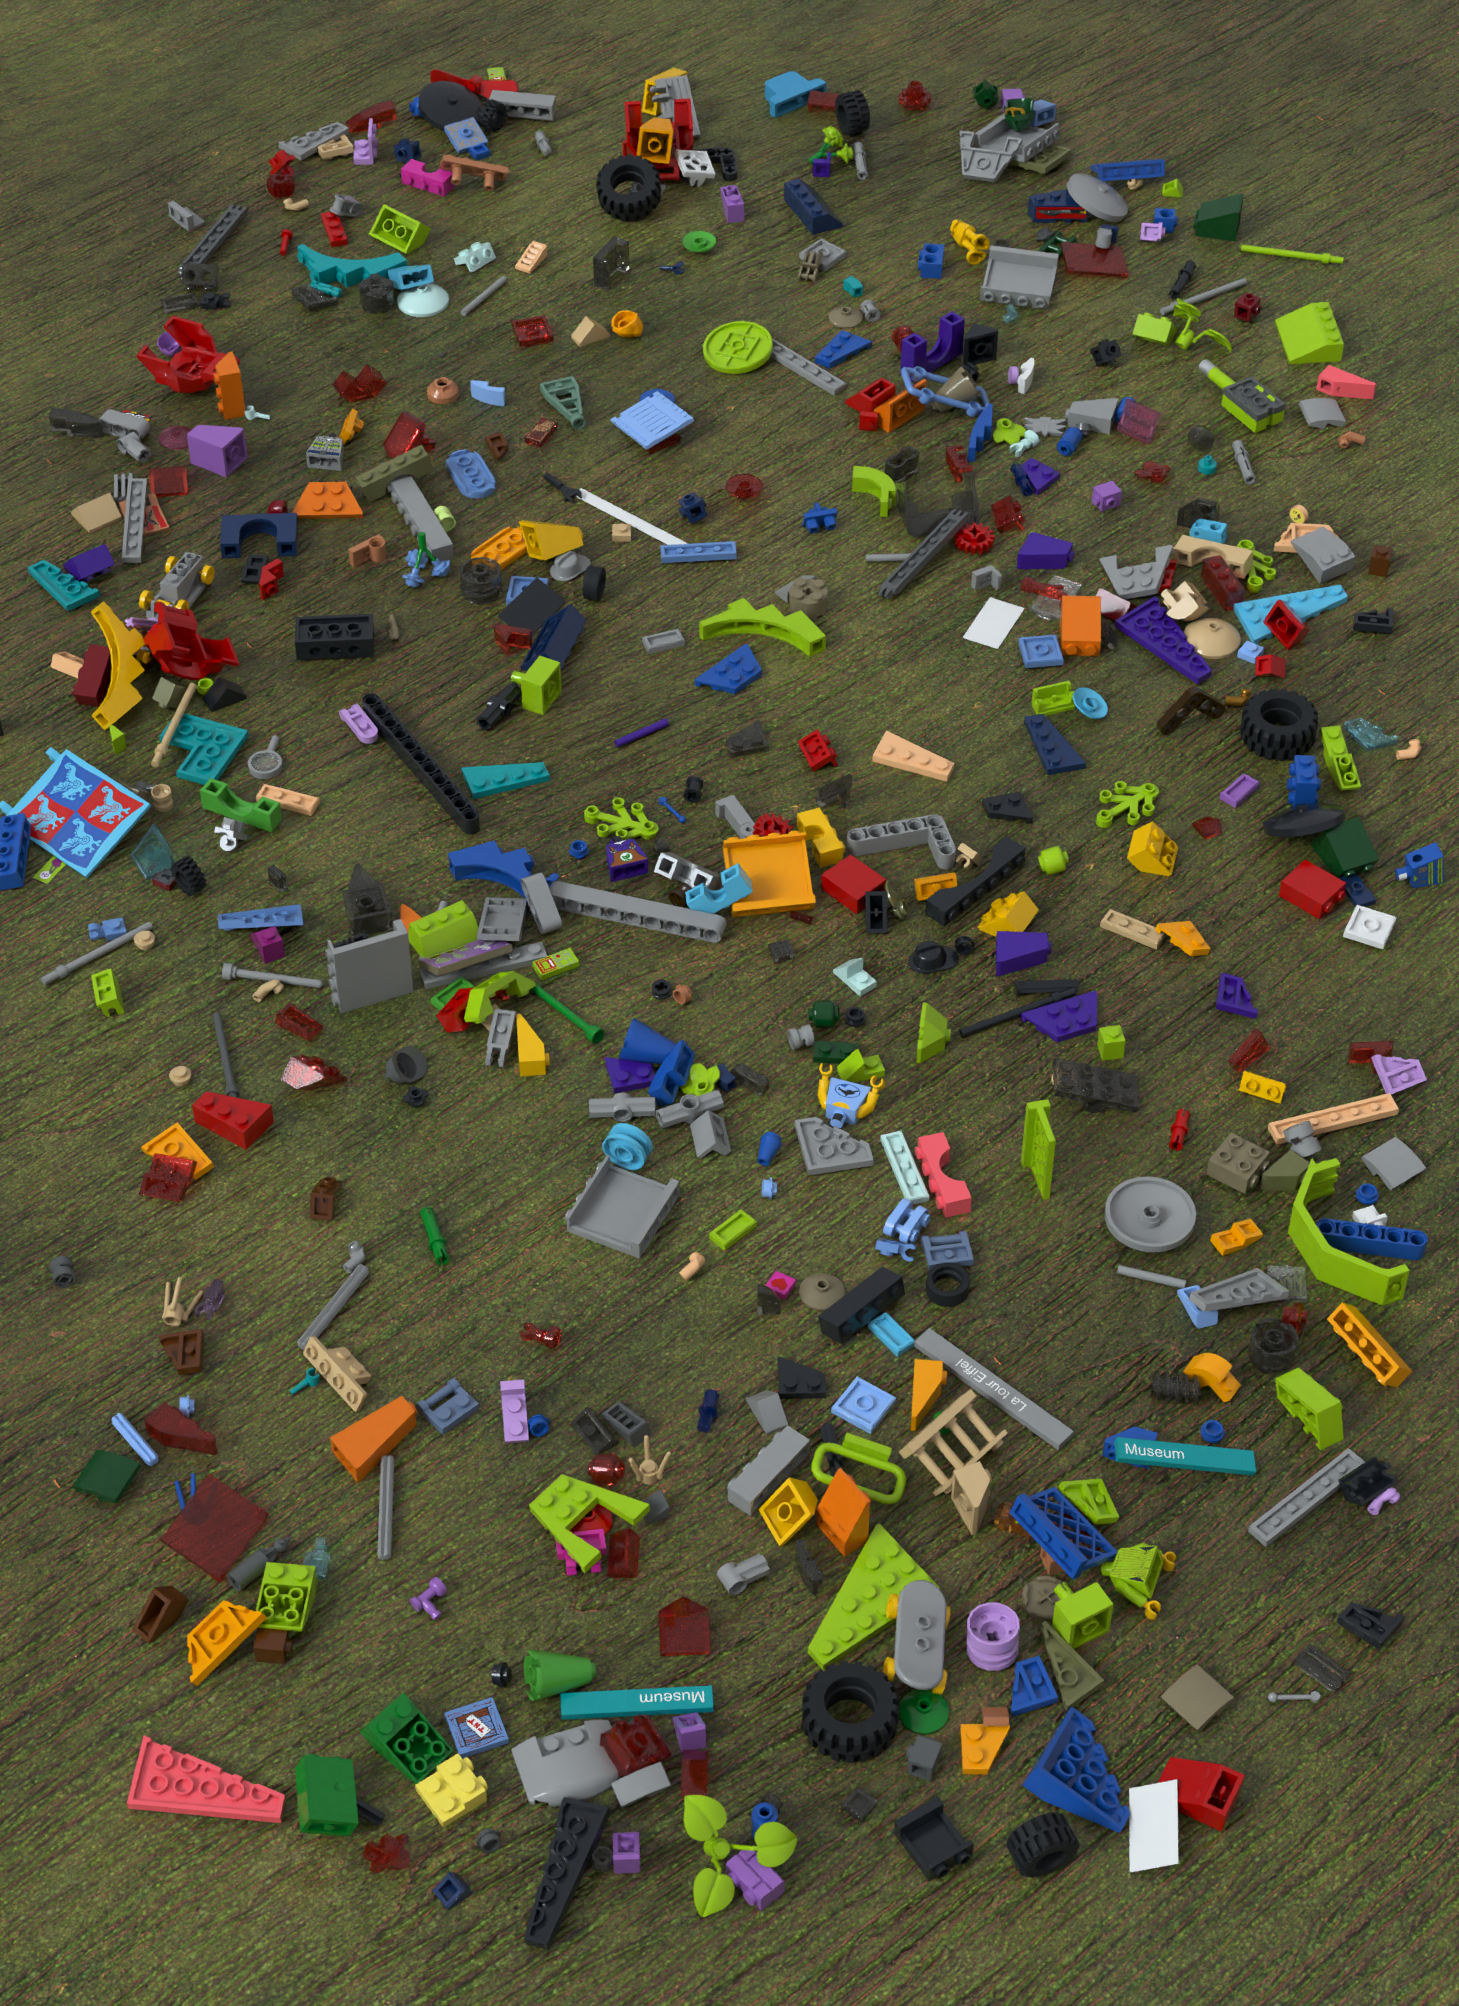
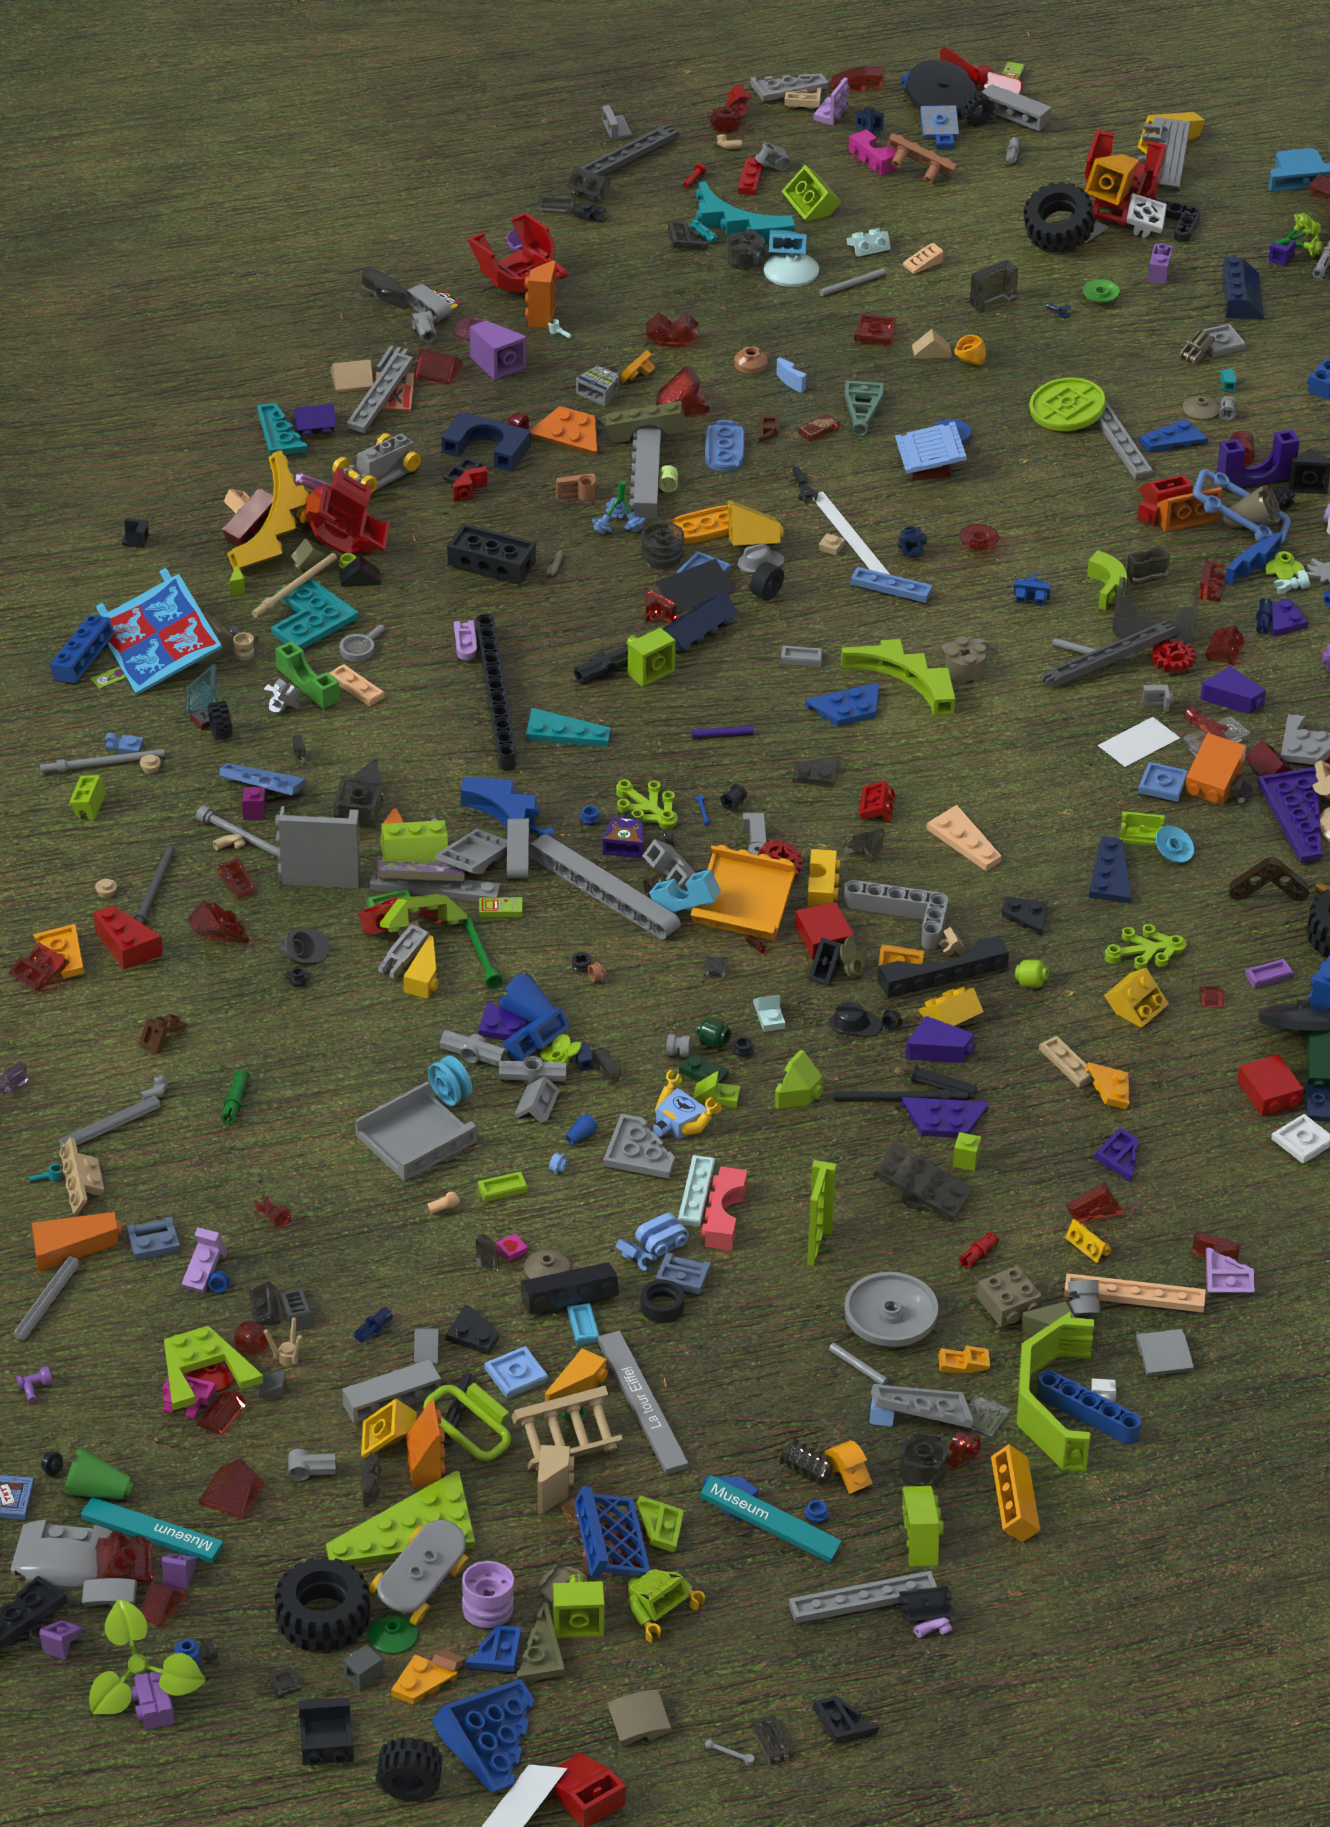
camera: 25 degrees right, 5 degrees down
blue plate [1356,1183,1379,1205] -> none

